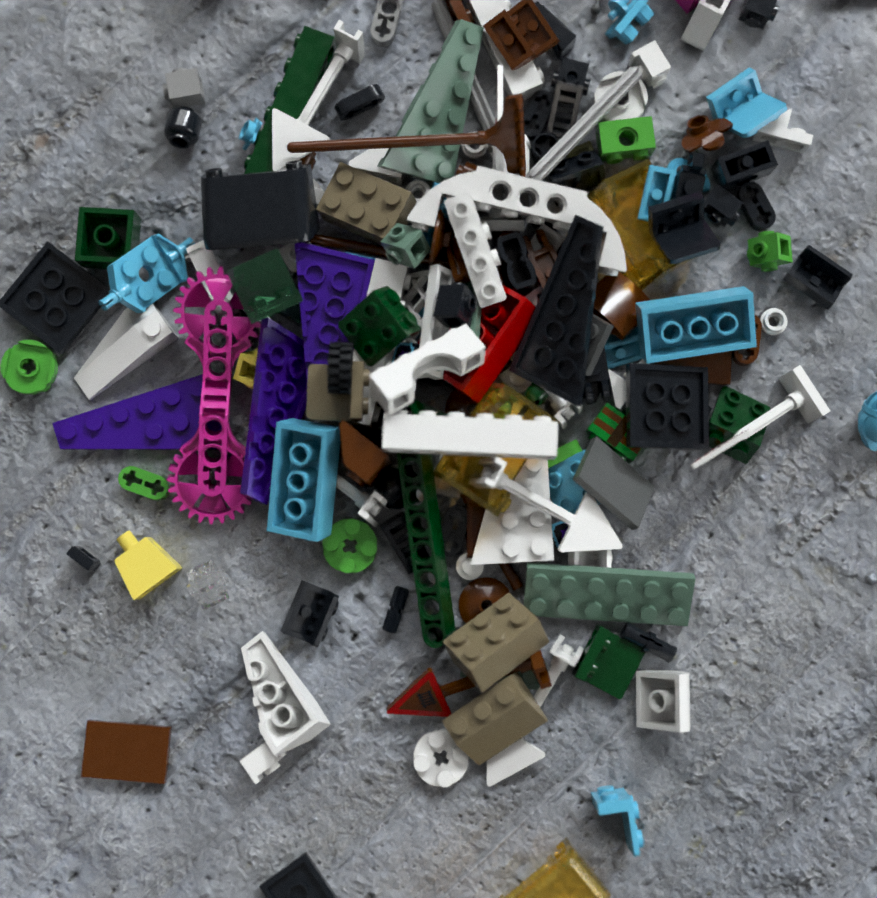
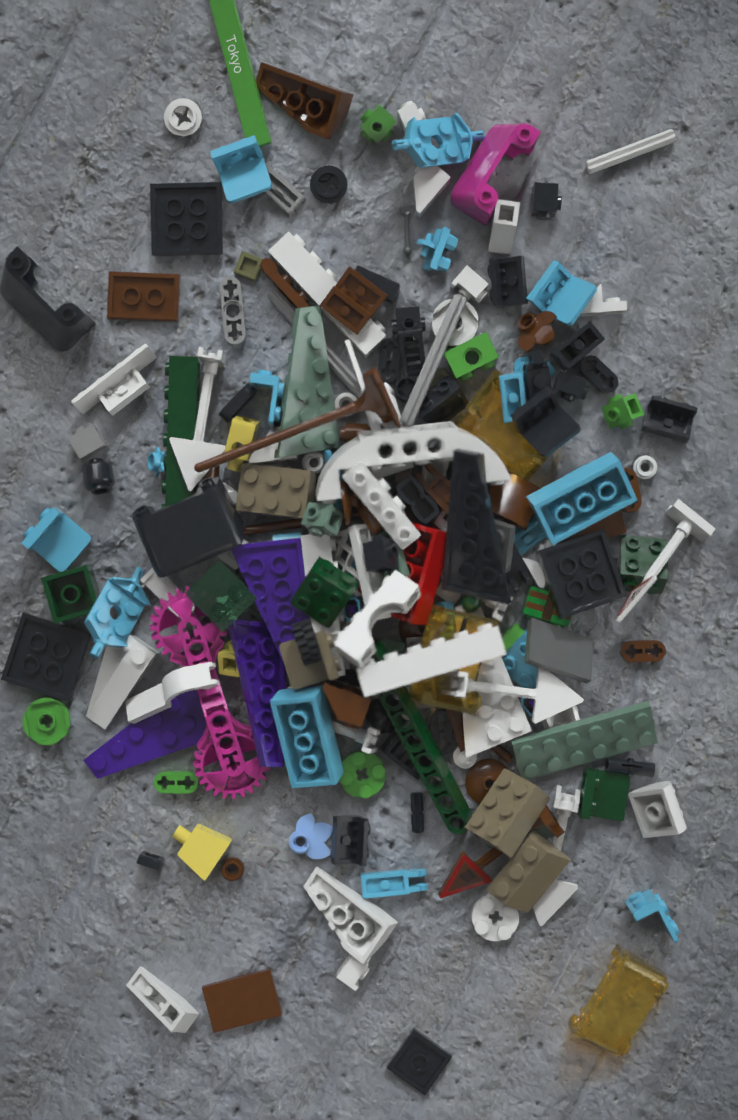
camera: 20 degrees left, 5 degrees up
none -> medium azure bracket [22,507,92,572]
none -> white bracket [71,344,157,416]
none -> white piece [125,662,219,724]
none -> white slope [126,967,199,1033]
none -> reddish brown plate [221,857,245,881]
none -> light yellow torso [224,415,261,472]
none -> medium azure bracket [250,369,284,427]
none -> light blue plate [289,813,333,859]
none -> medium azure hinge [361,868,428,898]
none -> black bracket [487,256,528,308]
none -> reddish brown beam [619,640,666,662]

